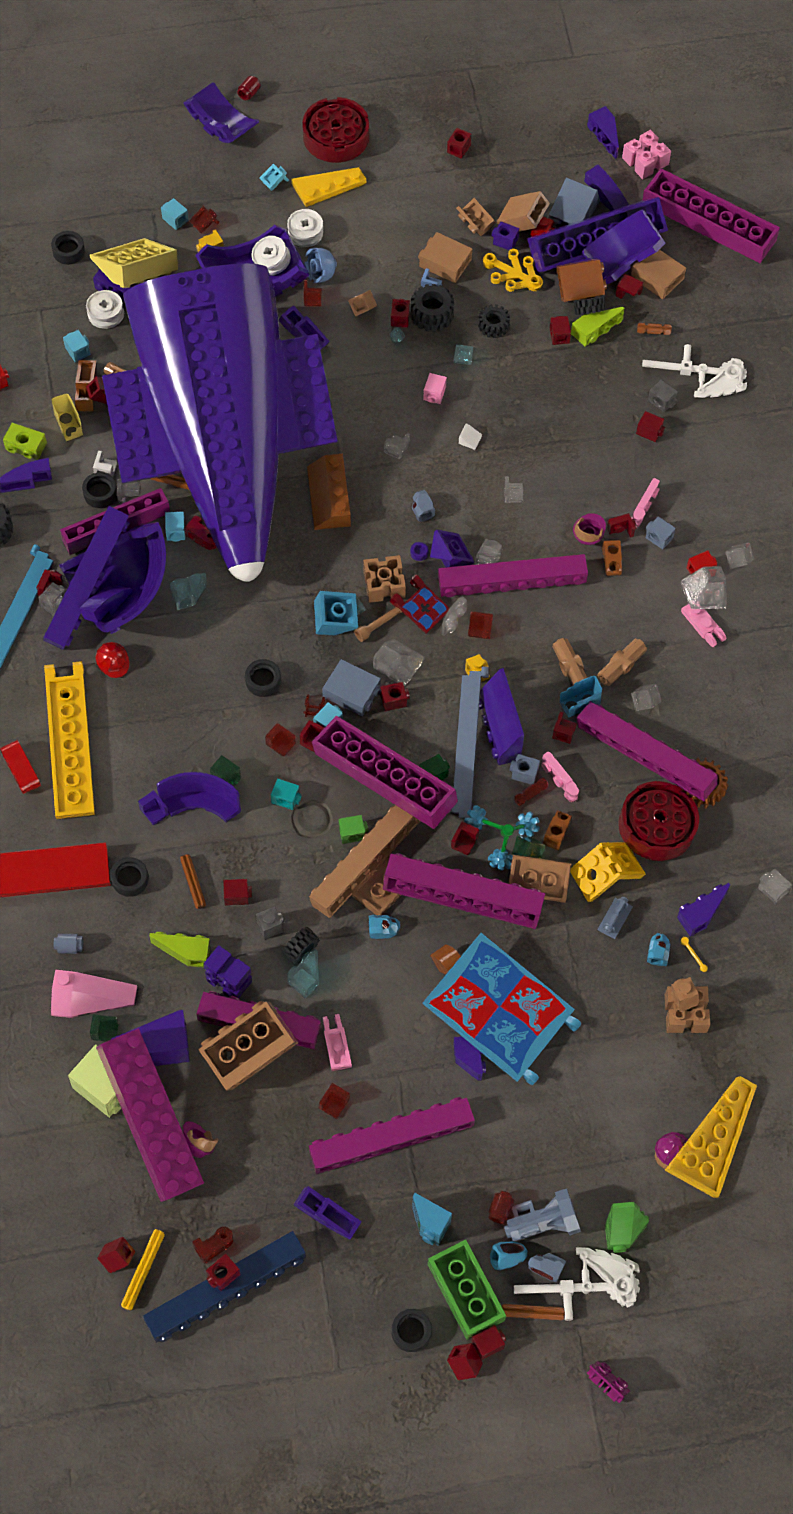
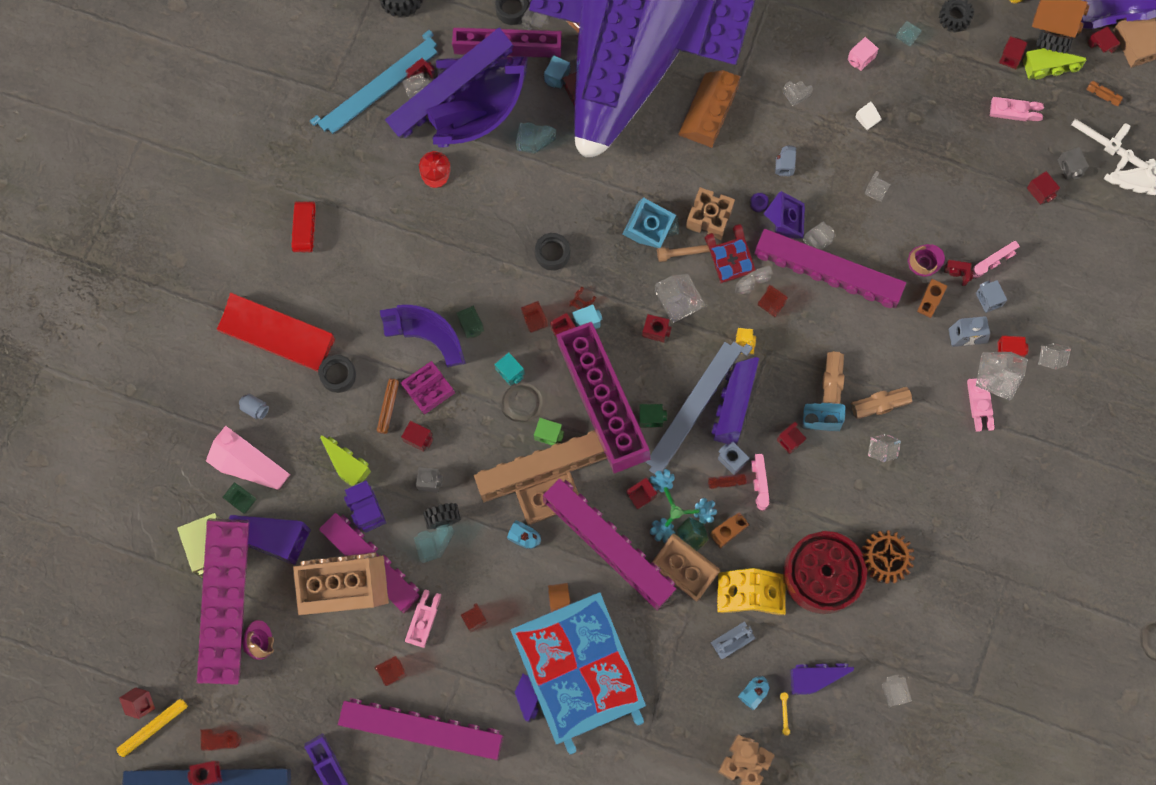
camera: 35 degrees right, 10 degrees up
yellow hinge [44,661,95,819] -> none
sand blue brick [322,659,381,717] -> none
magenta brick [577,701,717,801] -> none
none -> magenta slope [401,361,455,415]
none -> clear red panel [461,603,488,633]
none -> sand blue torso [949,316,990,347]
none -> bright pink hinge [990,97,1044,121]

